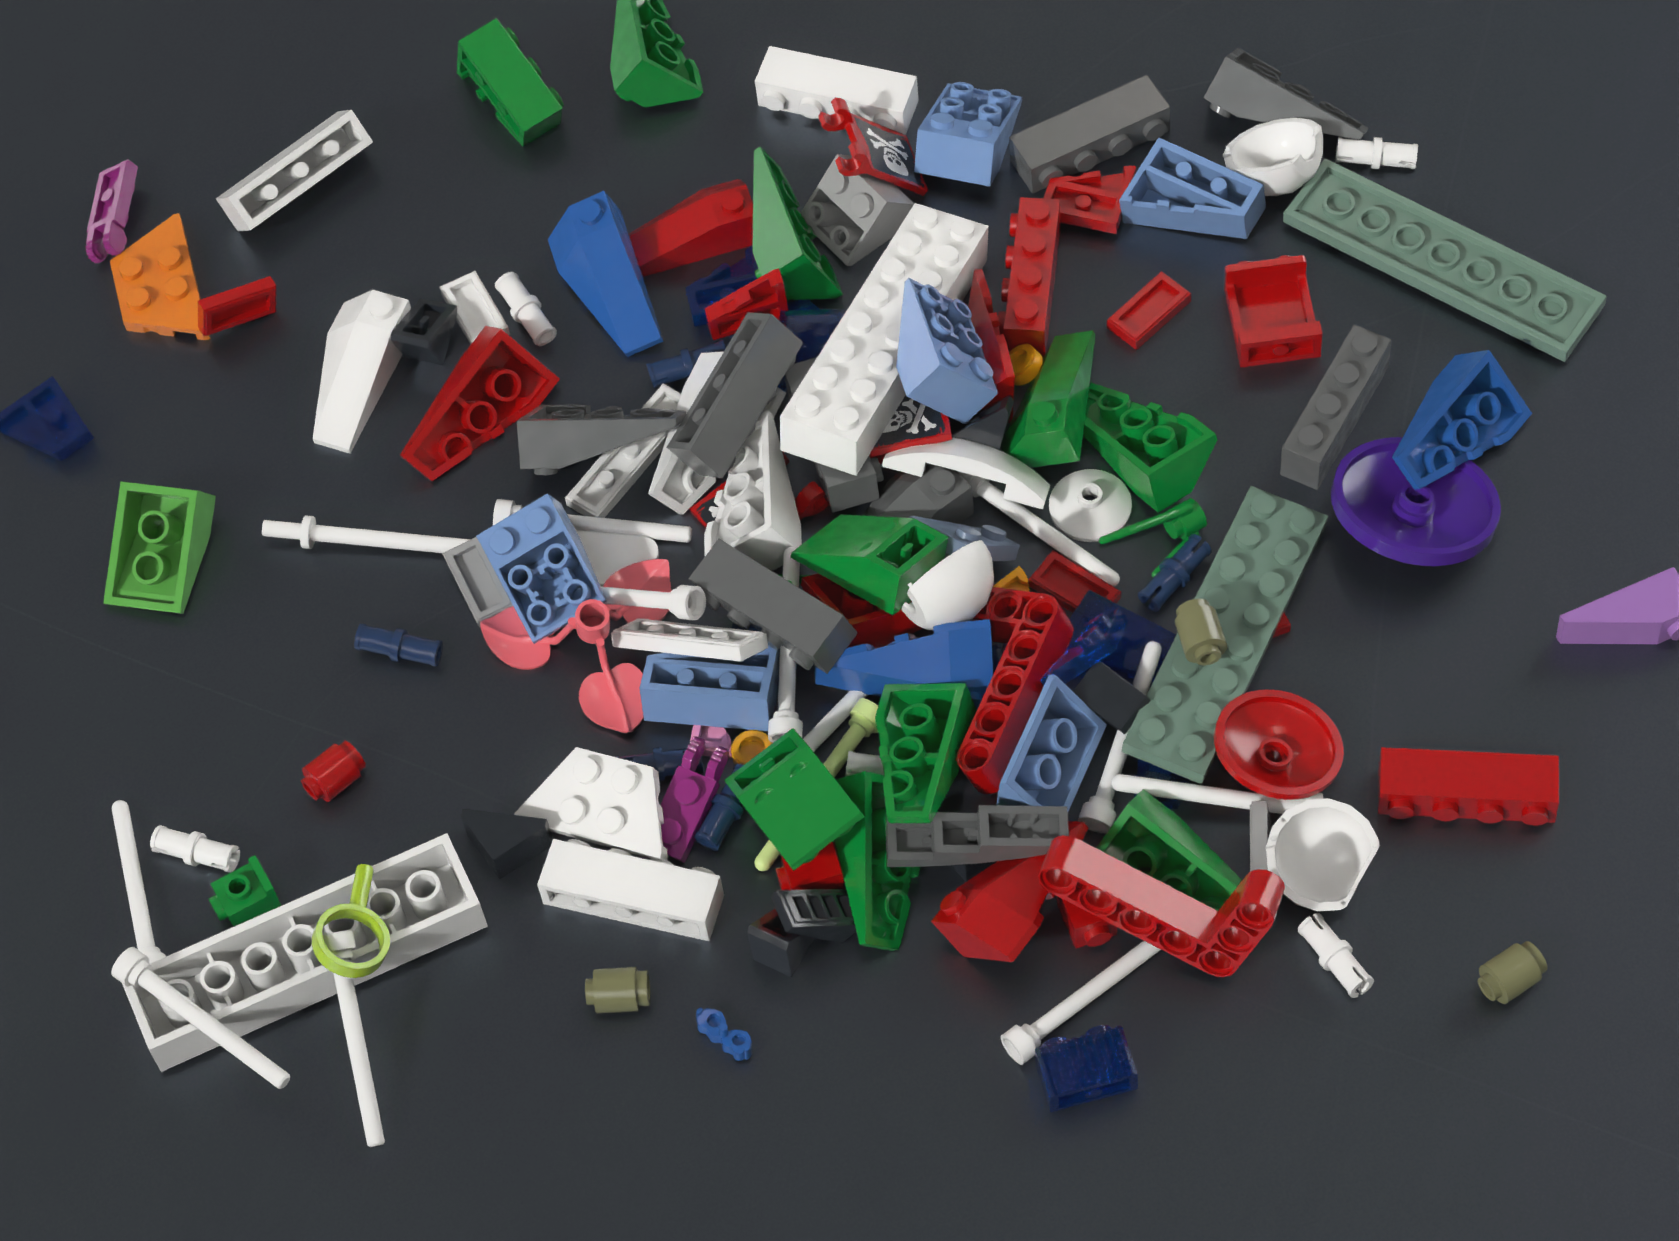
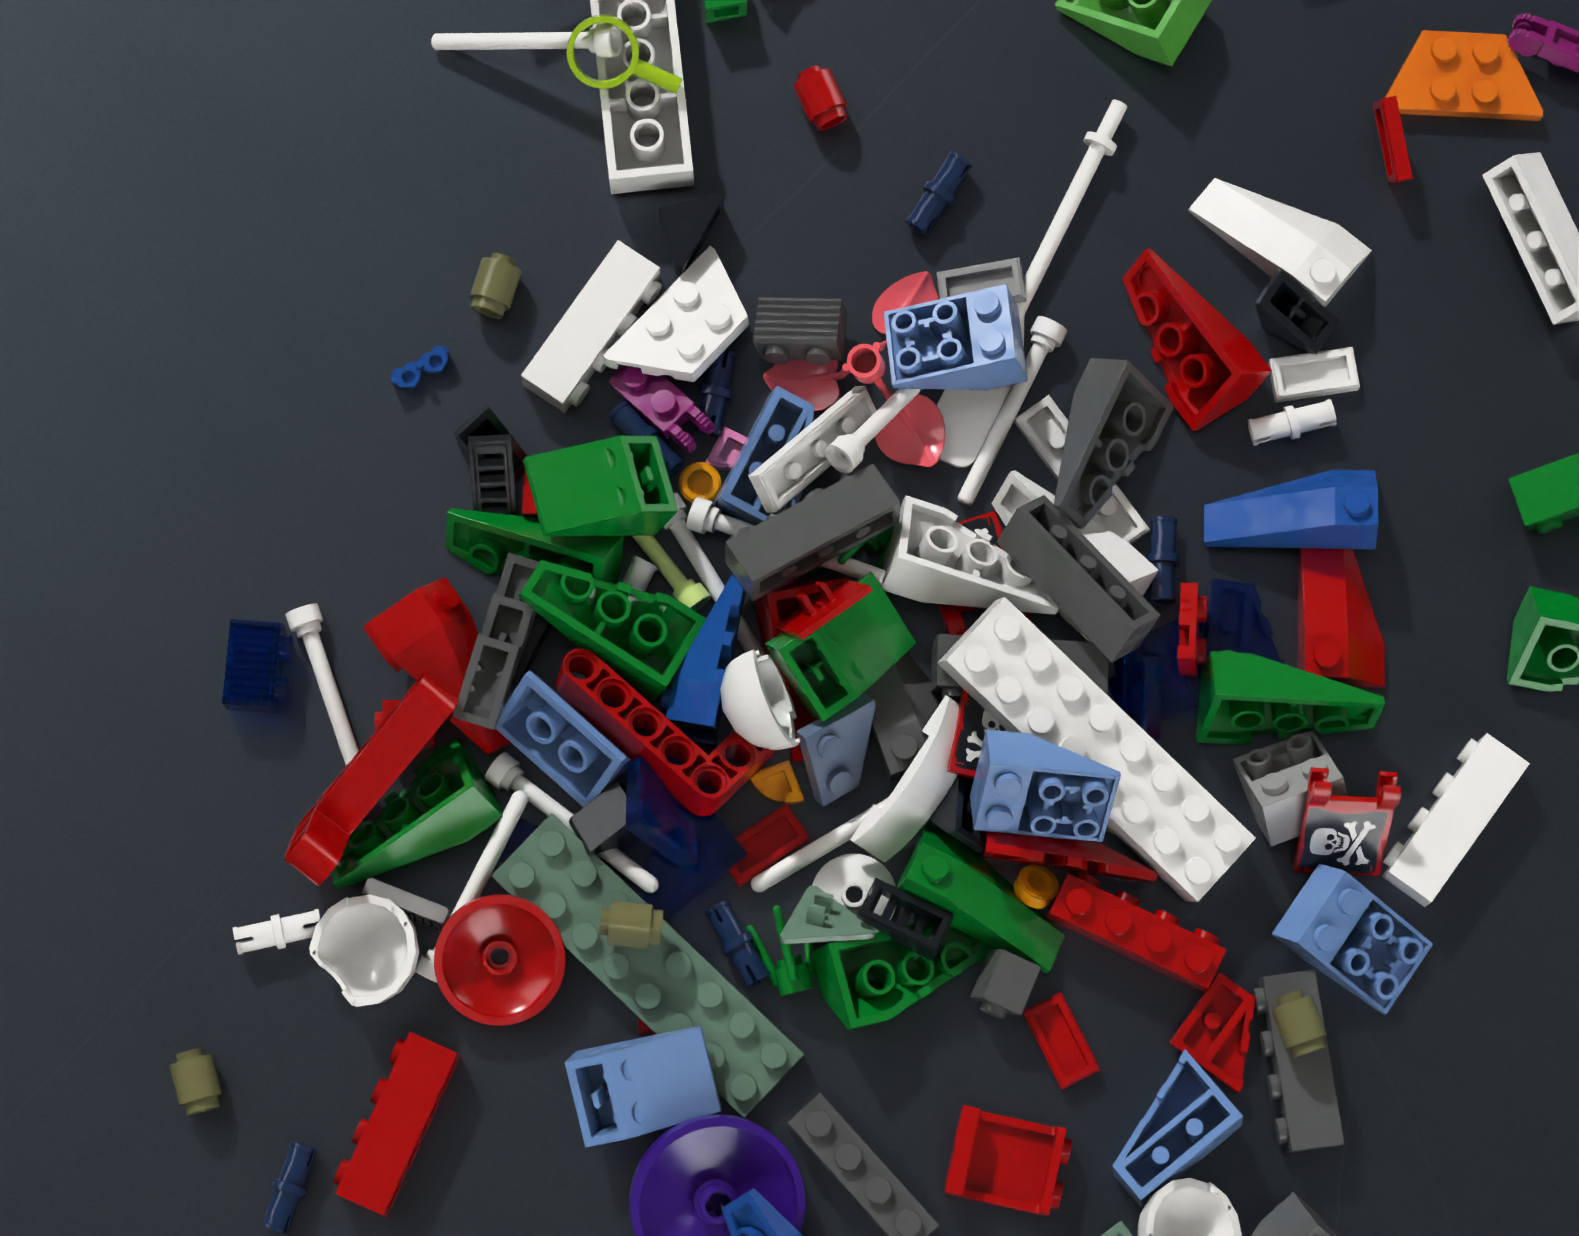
camera: 100 degrees right, 20 degrees up
none -> dark blue pin [261,1141,317,1234]
none -> medium blue slope [564,1025,722,1148]
none -> dark grey brick [753,297,848,365]
none -> red piece [774,579,873,640]
none -> sand green piece [780,886,875,944]
none -> black slope [857,877,955,961]
none -> dark grey brick [969,949,1041,1019]
none -> olive brick [1271,990,1327,1058]

